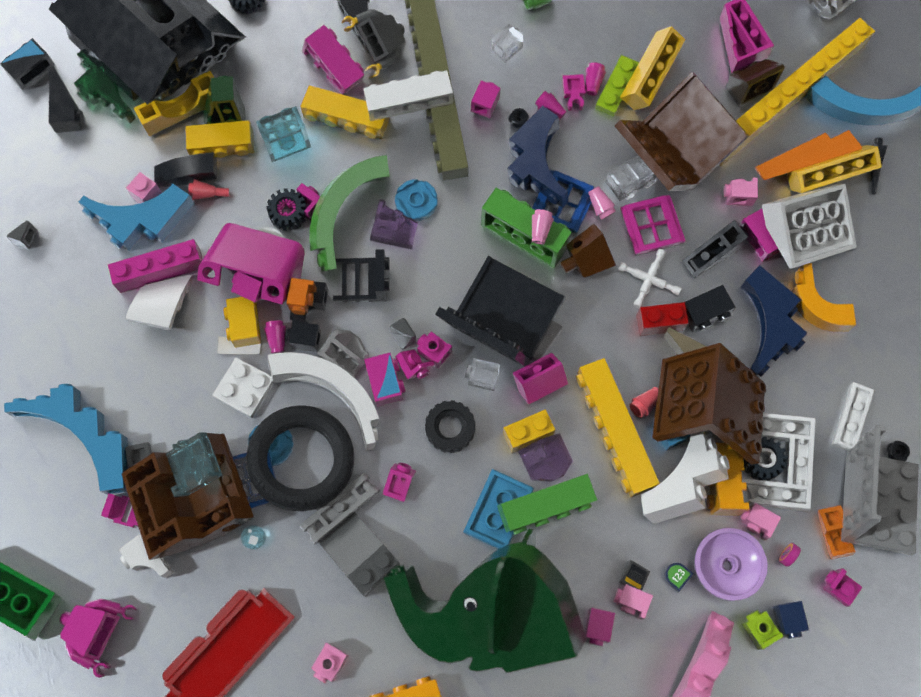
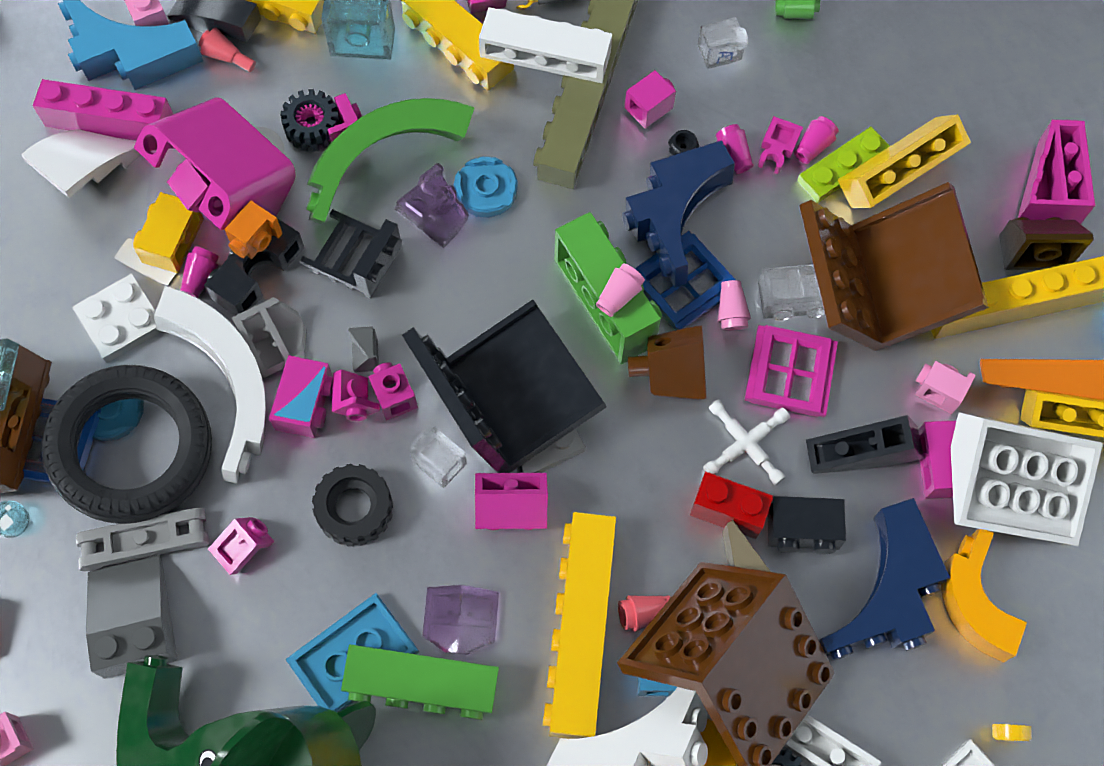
camera: 25 degrees right, 5 degrees down
yellow brick [503,409,555,453] -> none
none -> yellow tile [992,724,1032,741]

